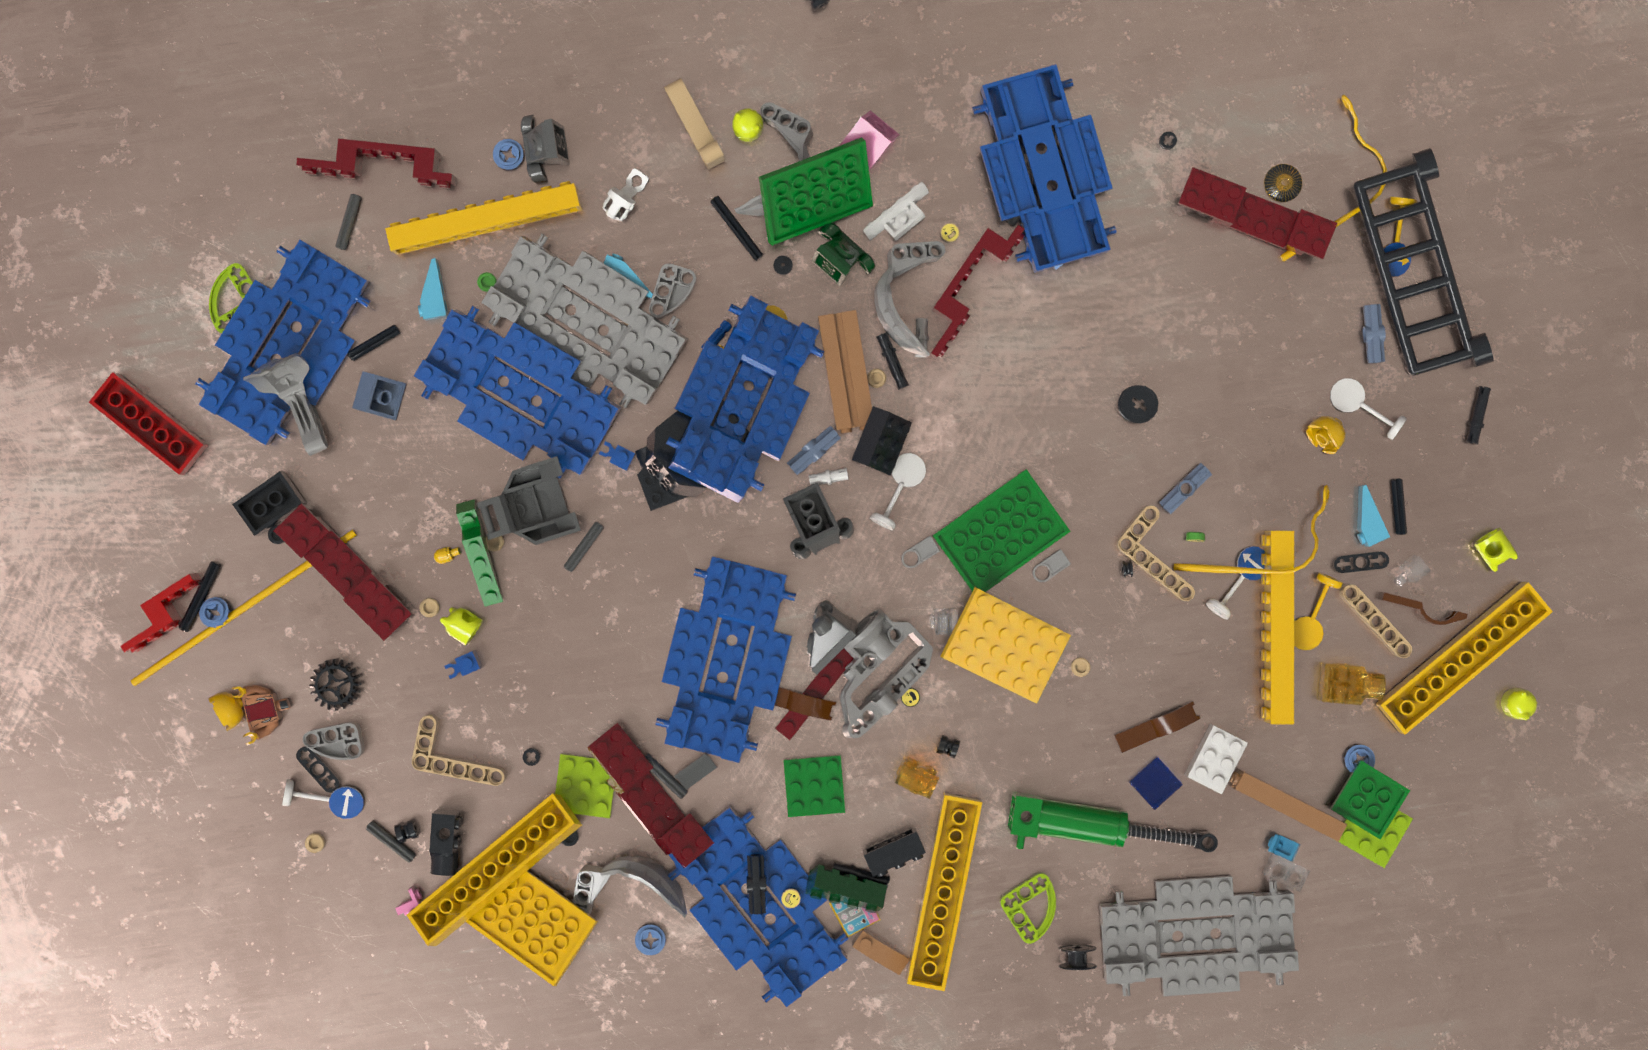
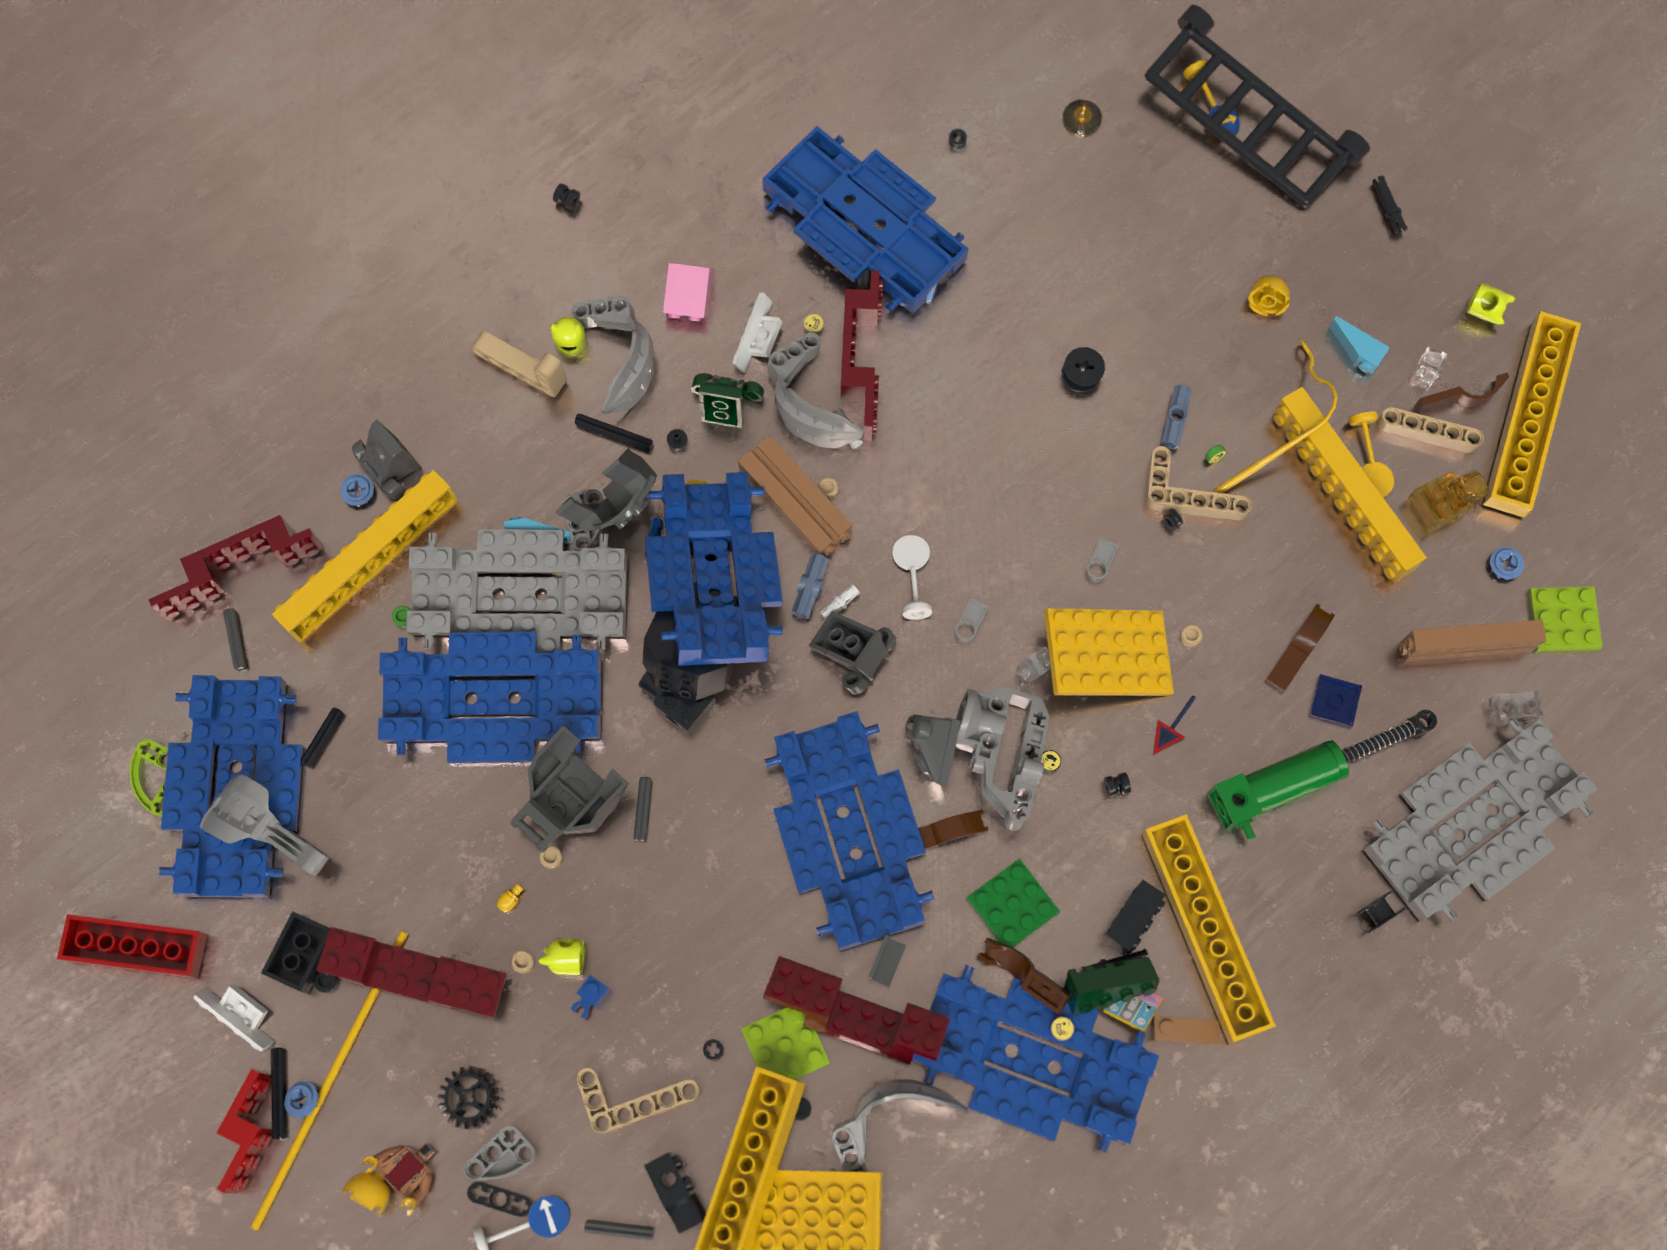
camera: 30 degrees left, 15 degrees down
sand blue slope [352,371,406,420] -> none
black wheel [394,820,419,843] -> none
medium azure slope [418,258,449,321] -> none
arch [456,499,503,607] -> none
blue brick [599,441,636,471] -> none
white piece [602,168,649,221] -> none
medium blue gear [635,924,666,955] -> none
dark grey axle [645,754,687,799] -> none
black piece [746,854,767,914] -> none
green plate [759,137,873,246] -> none
dark red plate [775,648,854,740] -> none
black brick [852,406,912,476] -> none
black pin [876,332,909,390] -> none
clear yellow brick [893,757,939,799] -> none
green plate [932,469,1071,592] -> none
lime beam [1000,873,1056,944] -> none
dark red bracket [1178,167,1337,260] -> none
white brick [1184,724,1248,794] -> none
piece [1206,546,1265,620] -> none
dark azure bracket [1268,834,1301,862] -> none
yellow piece [1280,95,1387,262] -> none
white piece [1330,379,1407,440] -> none
green plate [1330,760,1411,840] -> none
black beam [1332,551,1389,573] -> none
sand blue piece [1363,304,1386,363] -> none
black axle [1391,478,1407,535] -> none
neon yellow piece [1501,688,1537,720] -> none
none -> white bracket [193,984,274,1052]
none -> dark grey piece [555,448,657,531]
none -> reddish brown piece [977,937,1071,1014]
none -> piece [1153,695,1196,755]

